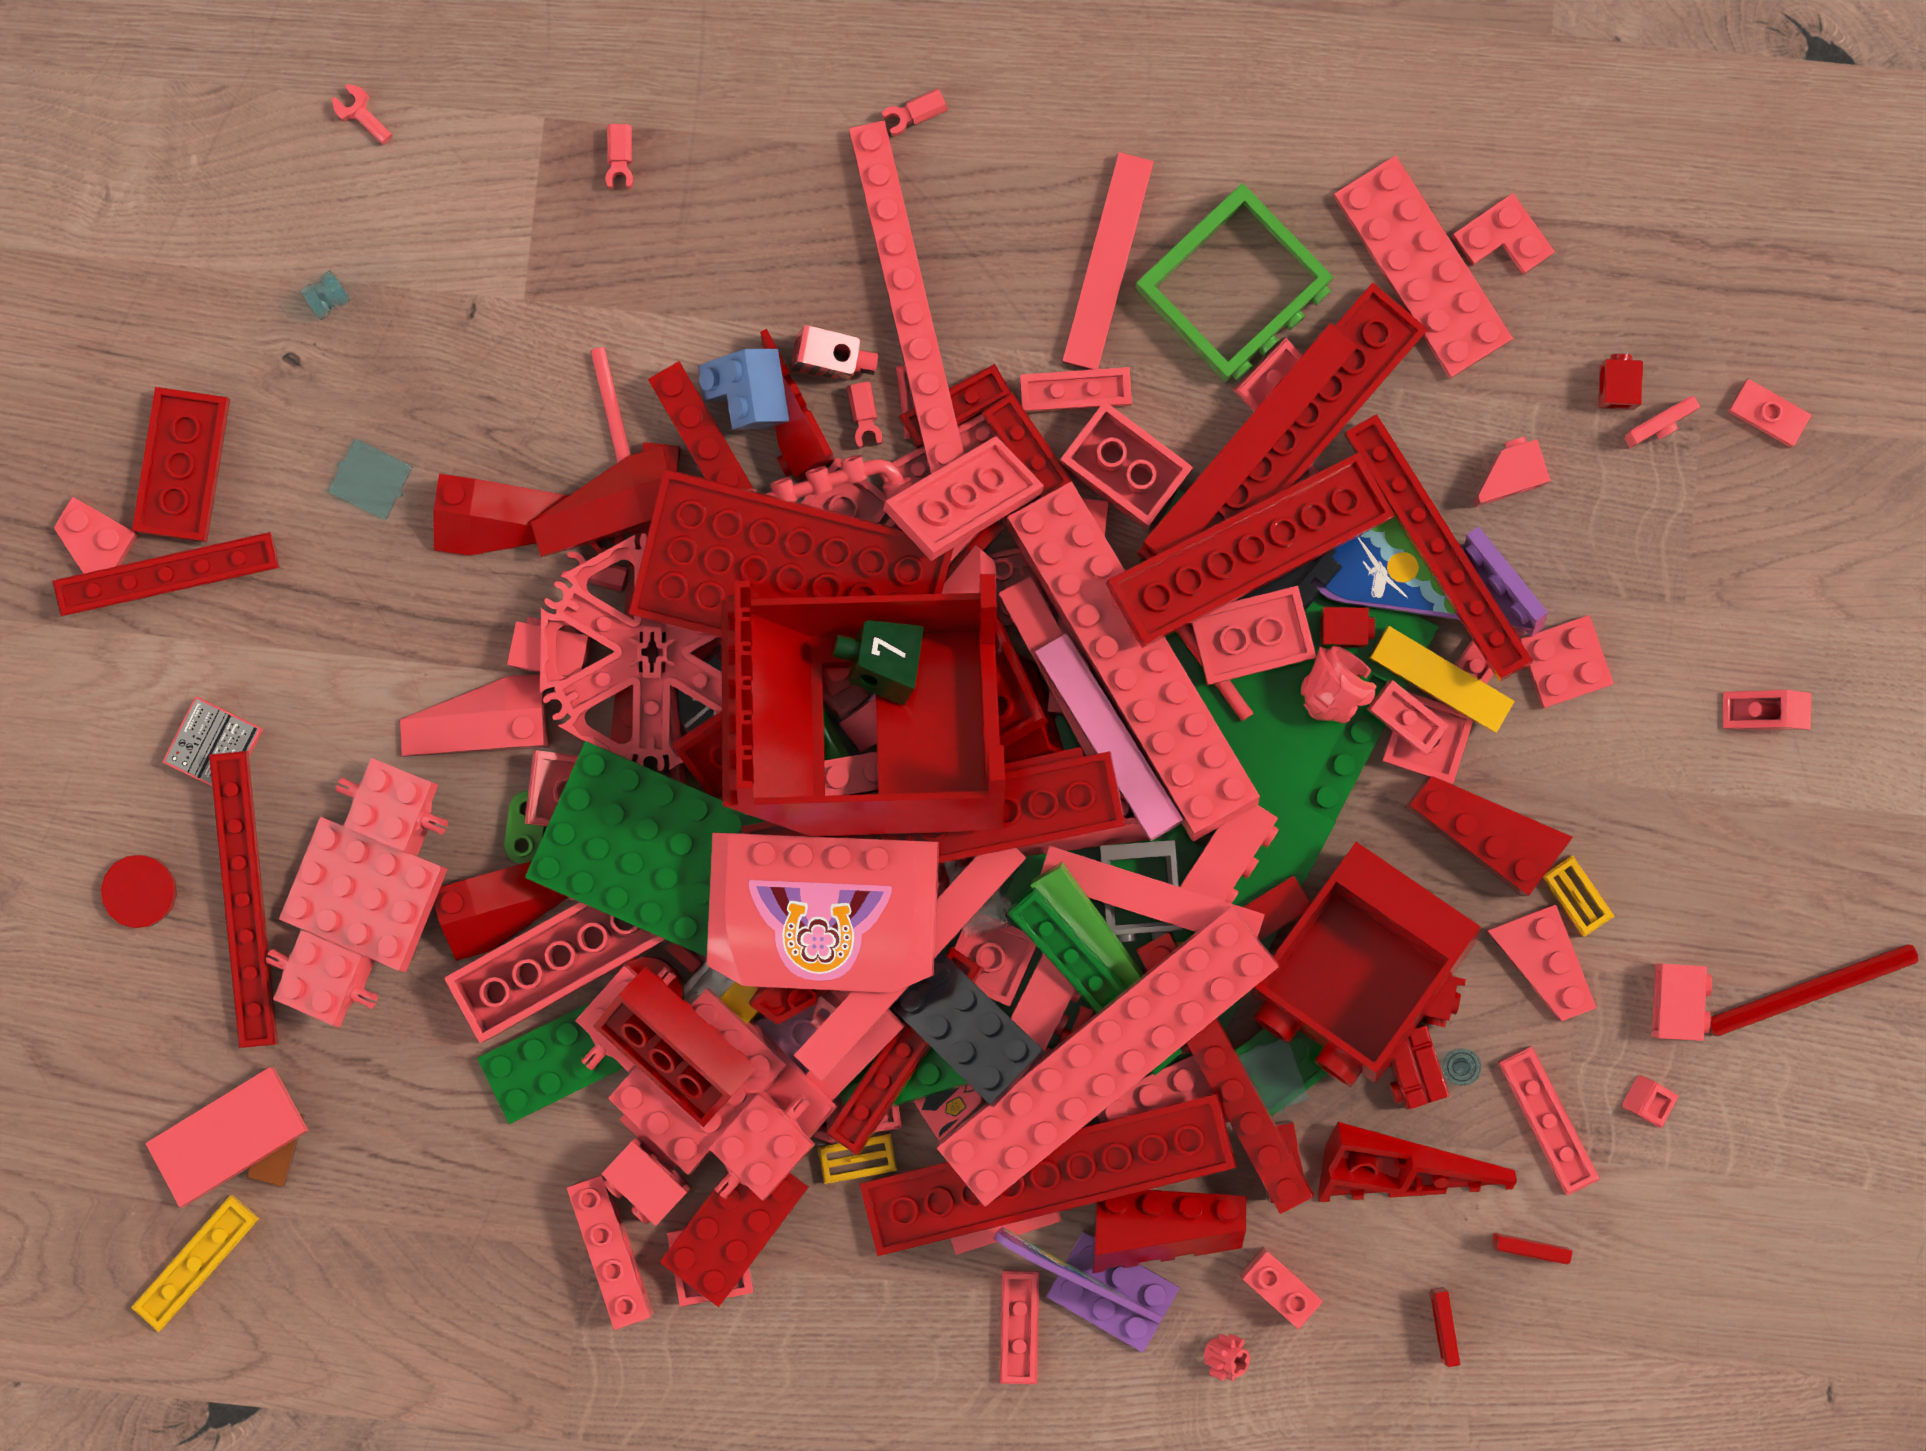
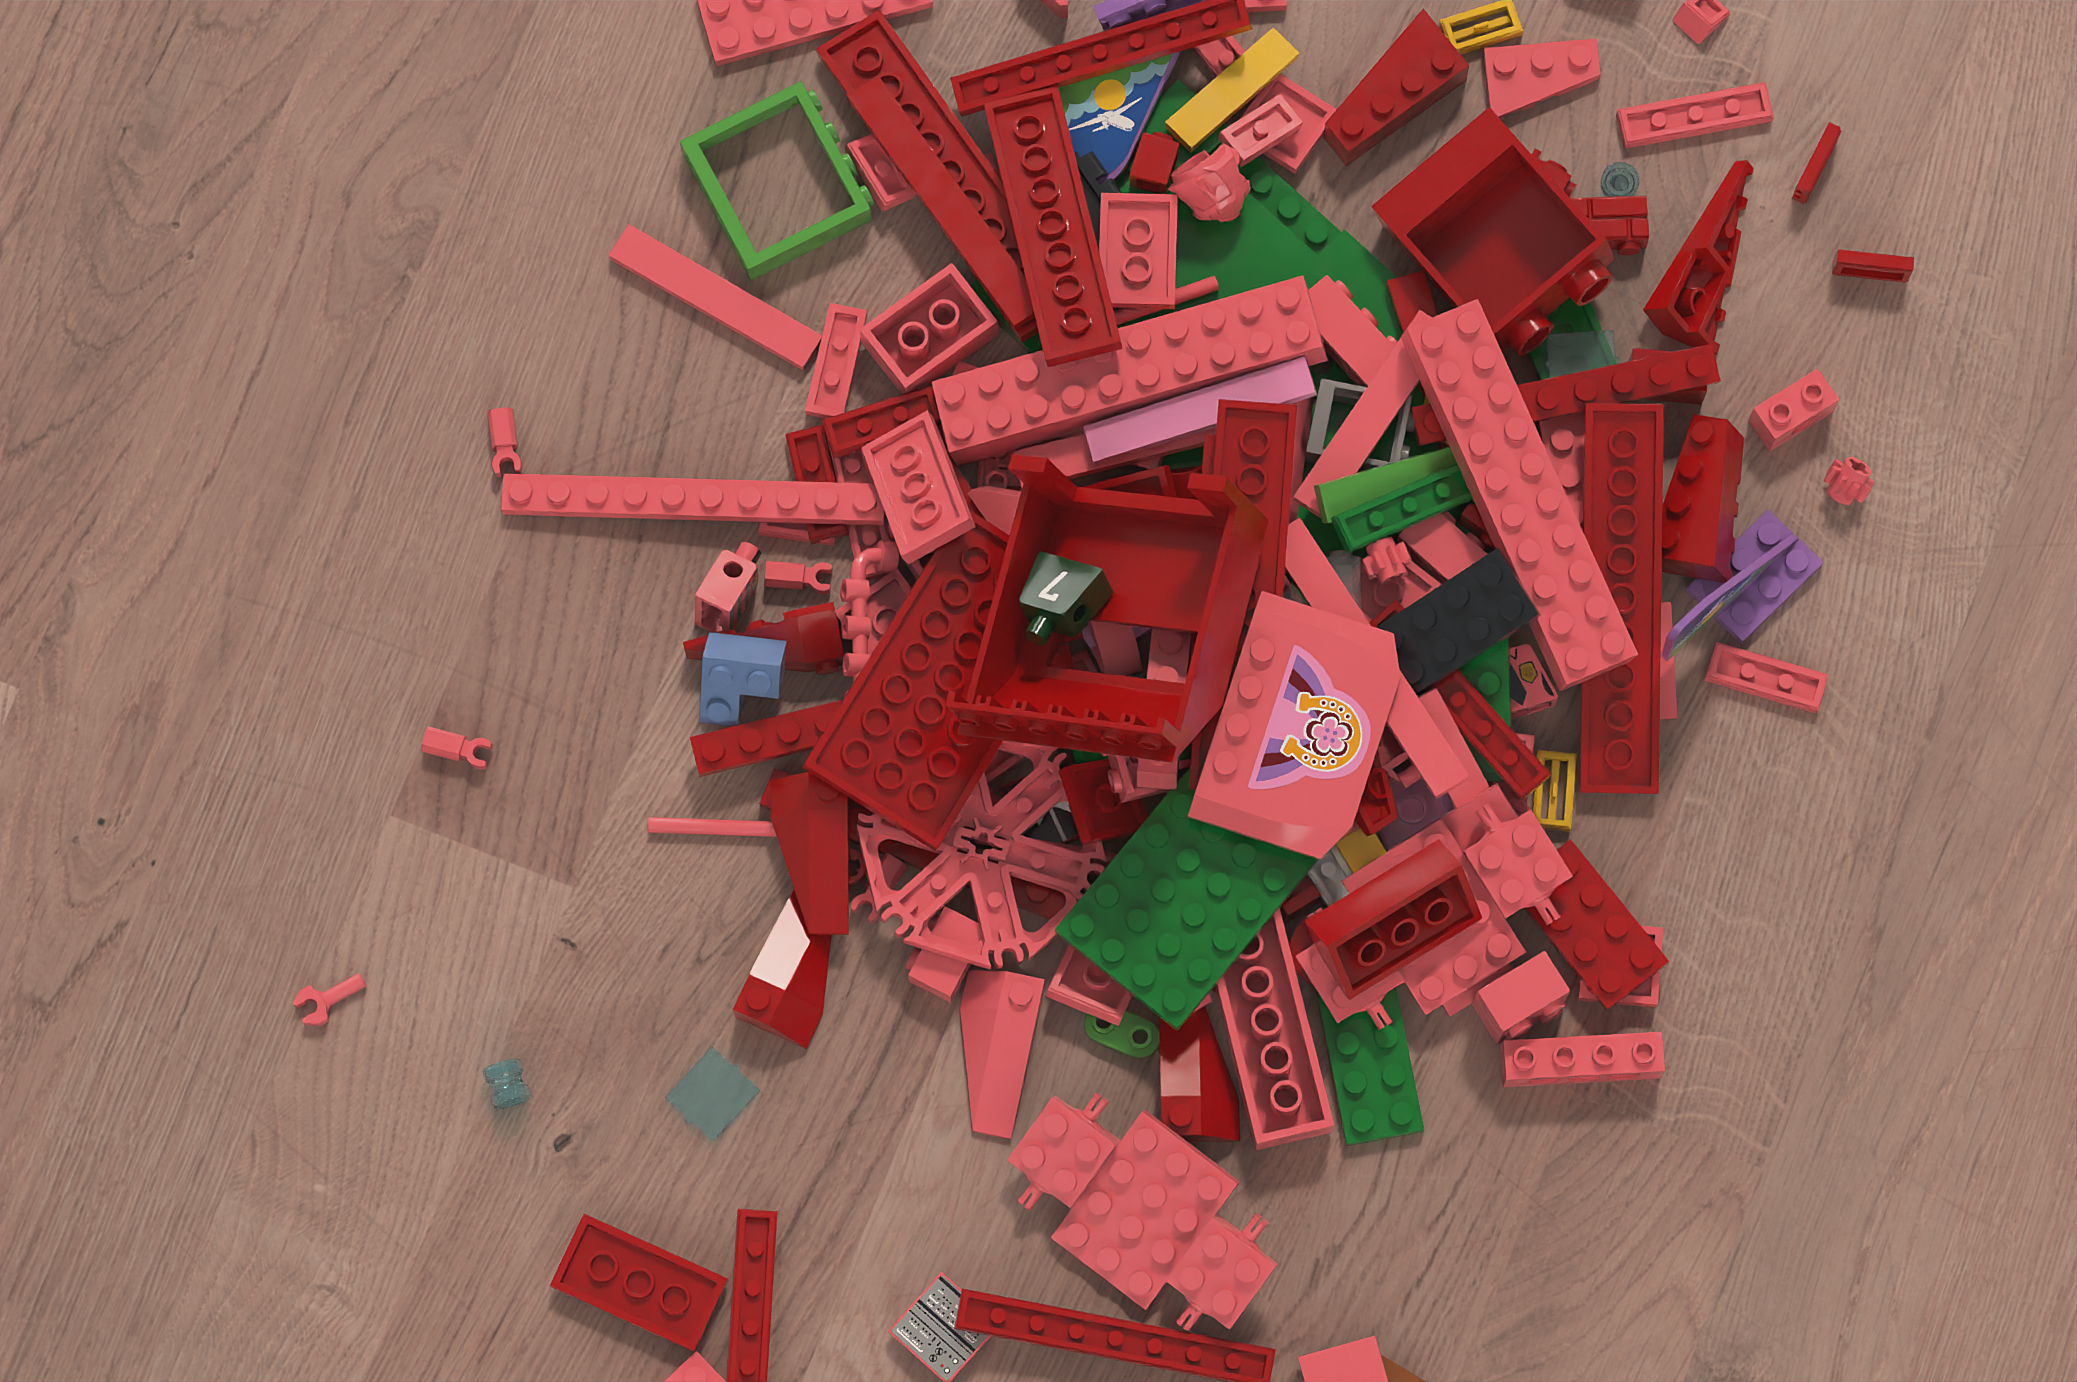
camera: 75 degrees left, 10 degrees down
none -> coral gear [1362,537,1412,585]

